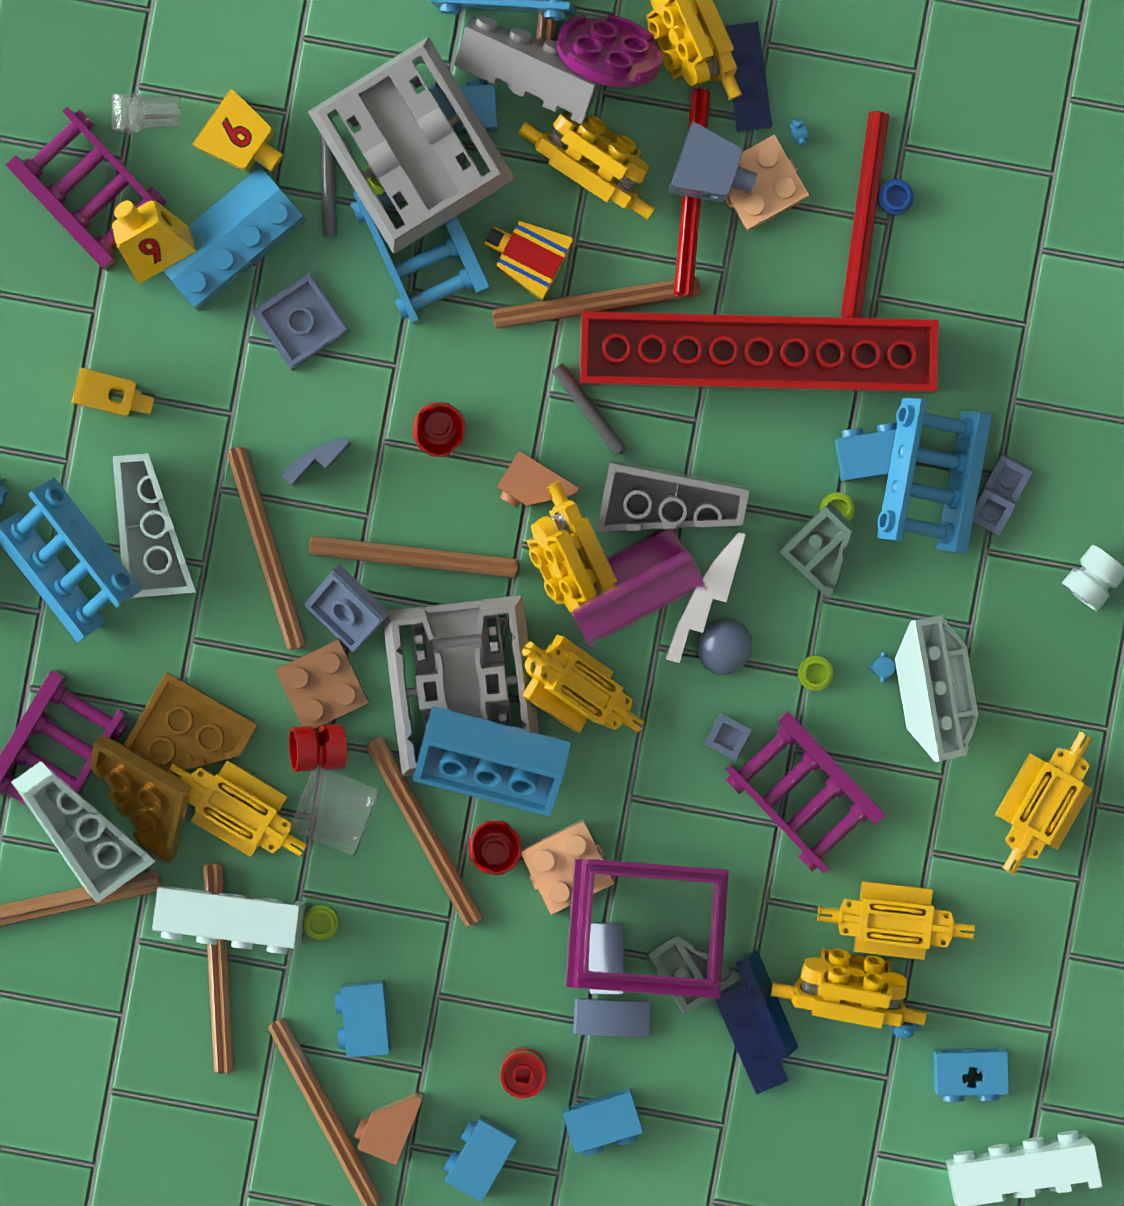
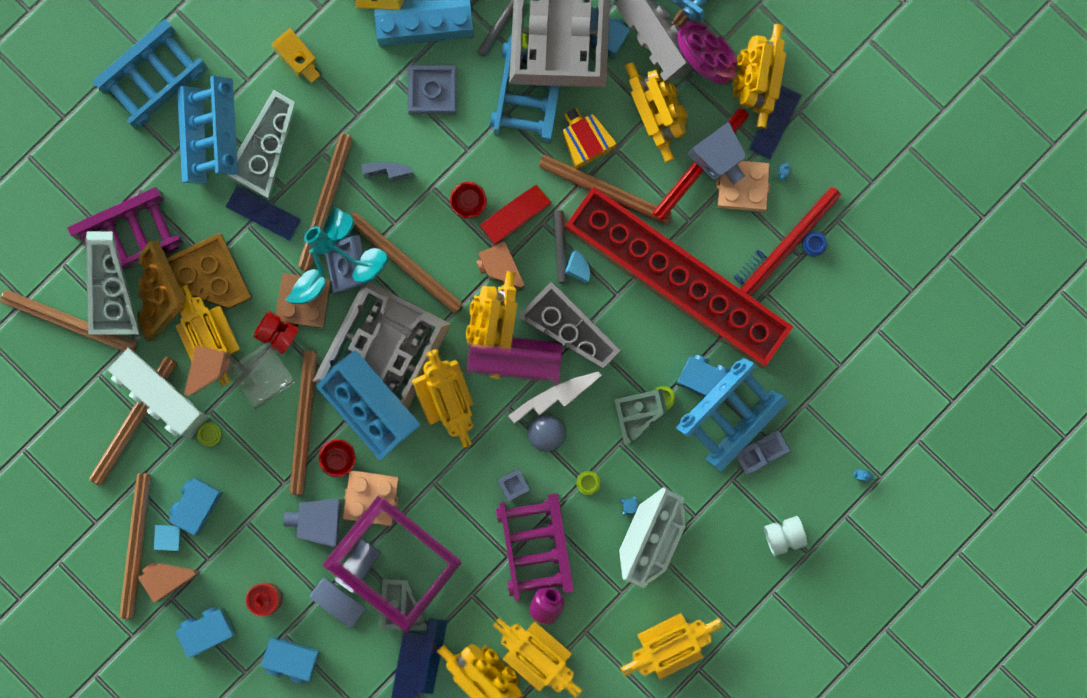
camera: 30 degrees right, 5 degrees down
none -> medium azure tile [154,525,181,551]
none -> nougat slope [184,346,231,395]
none -> clear blue tile [225,186,301,241]
none -> sand blue torso [284,499,342,546]
none -> teal plant [285,207,388,305]
none -> red slope [480,184,551,246]
none -> magenta head [529,588,565,625]
none -> medium azure tile [565,250,590,284]
none -> piece [734,250,767,285]

